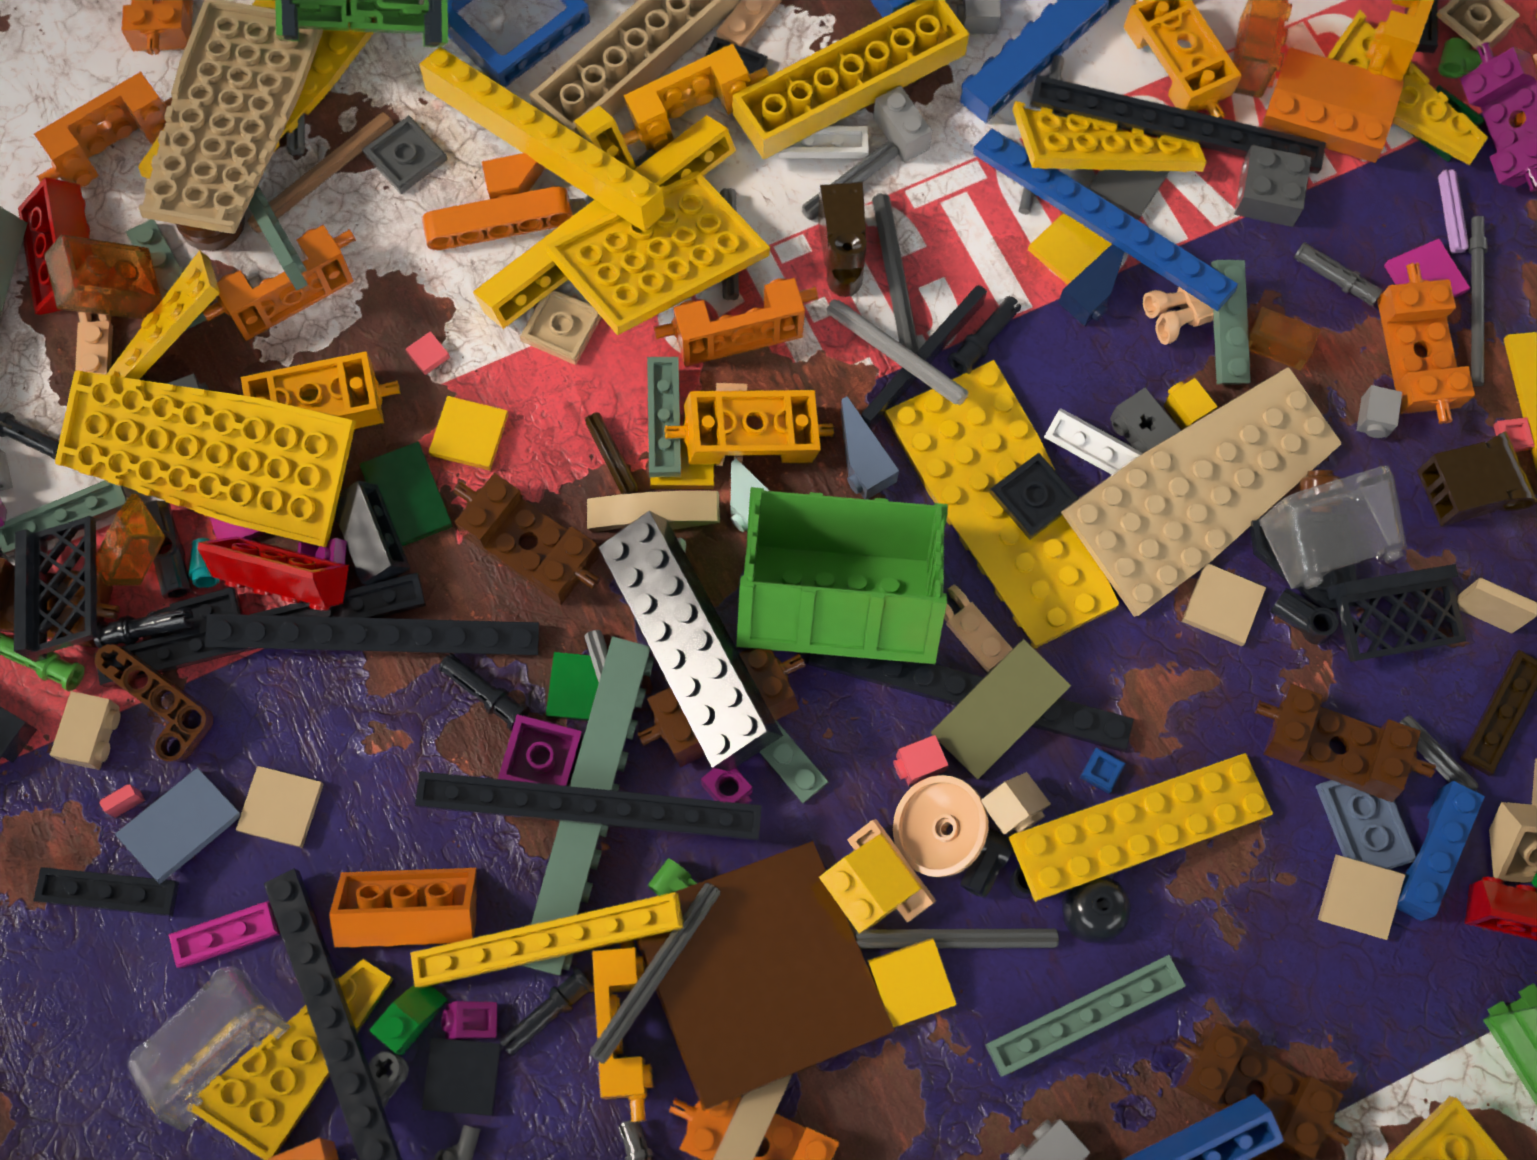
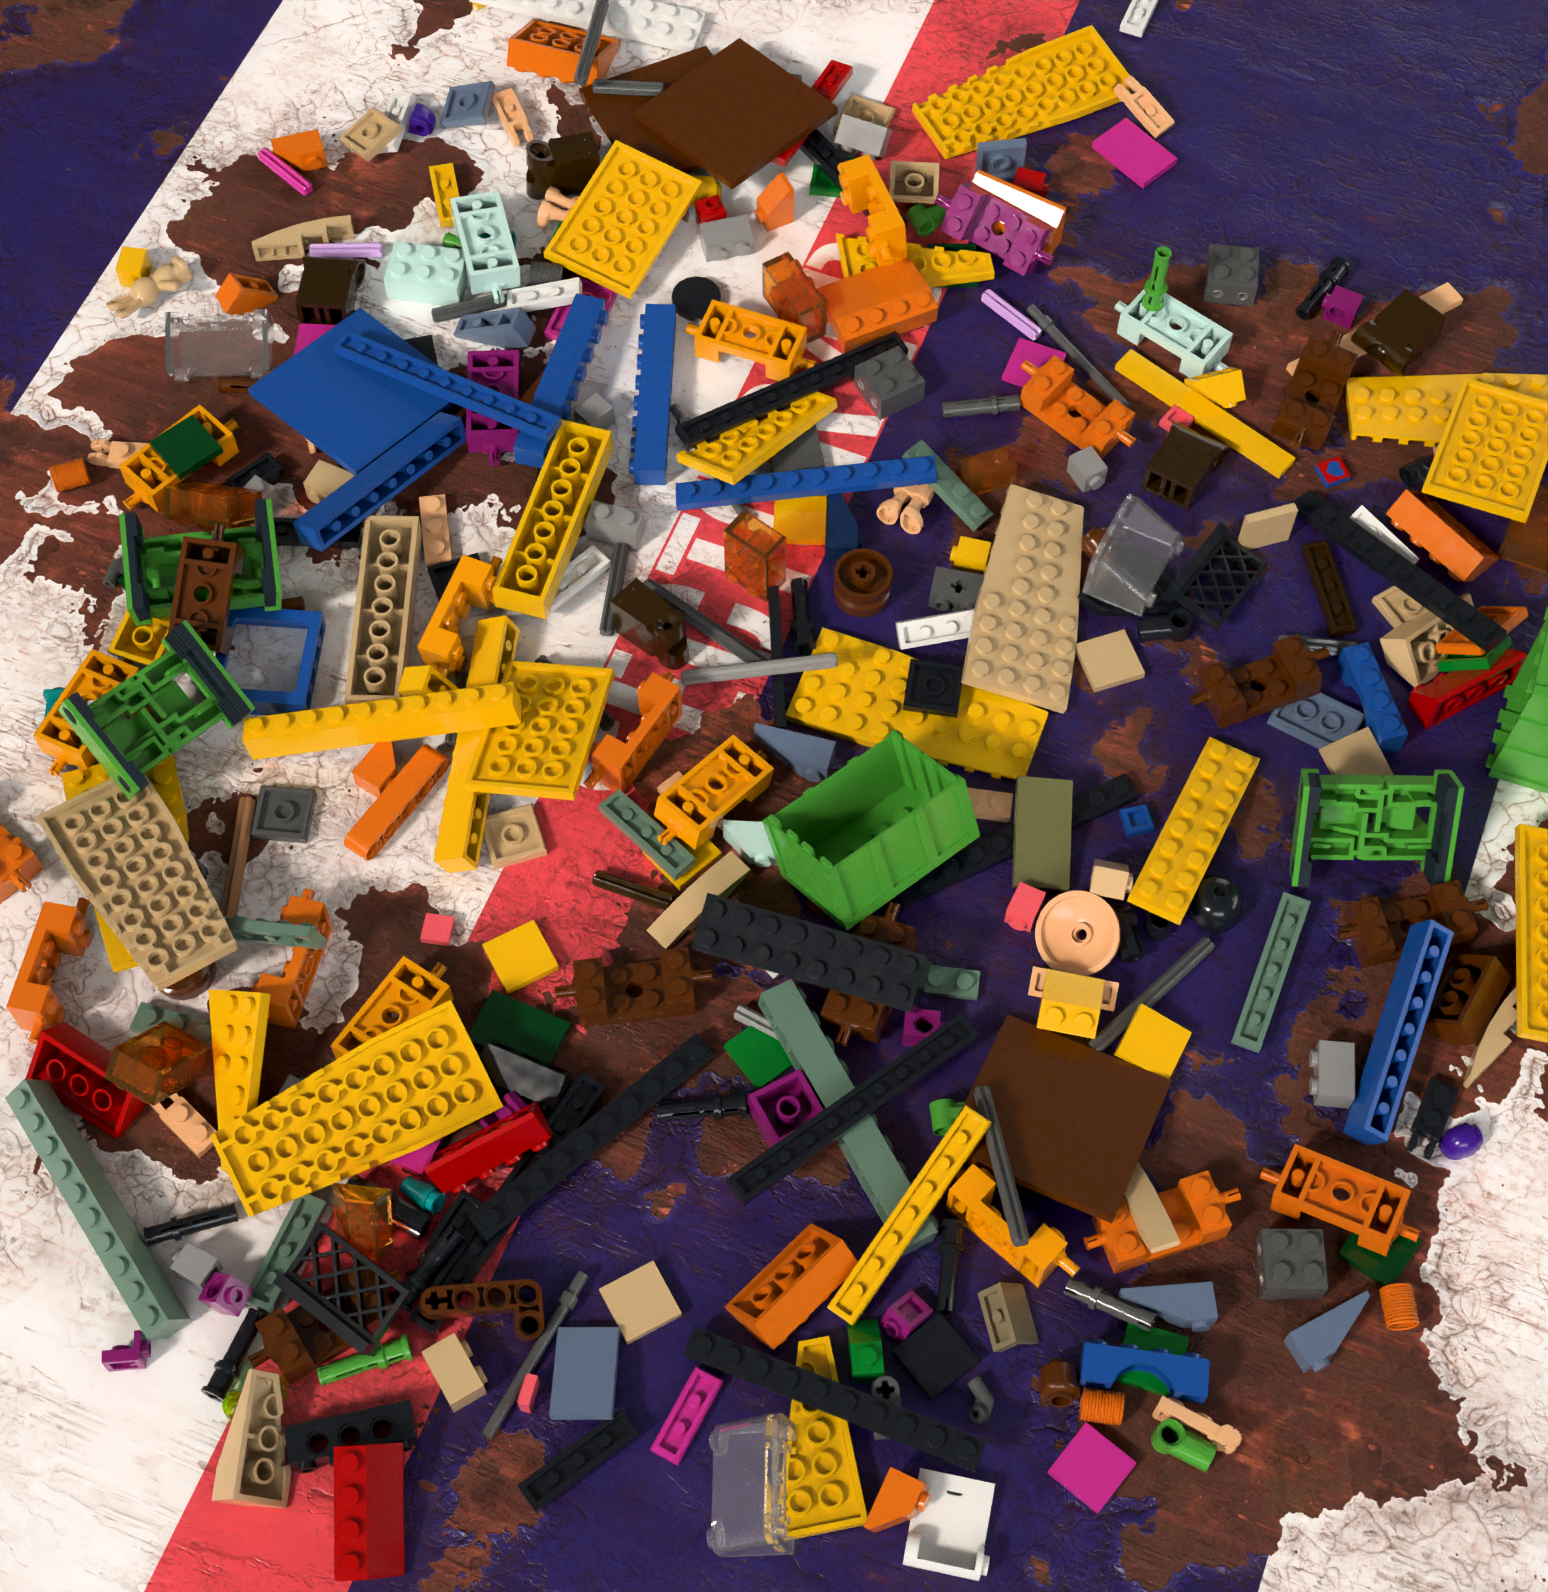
camera: 40 degrees left, 10 degrees down
none -> dark grey bar [482,1271,589,1439]
none -> clear orange brick [724,510,786,602]
none -> reddish brown wheel [833,548,893,618]
none -> dark tan panel [977,1282,1039,1352]
none -> bright green container [1289,769,1465,887]

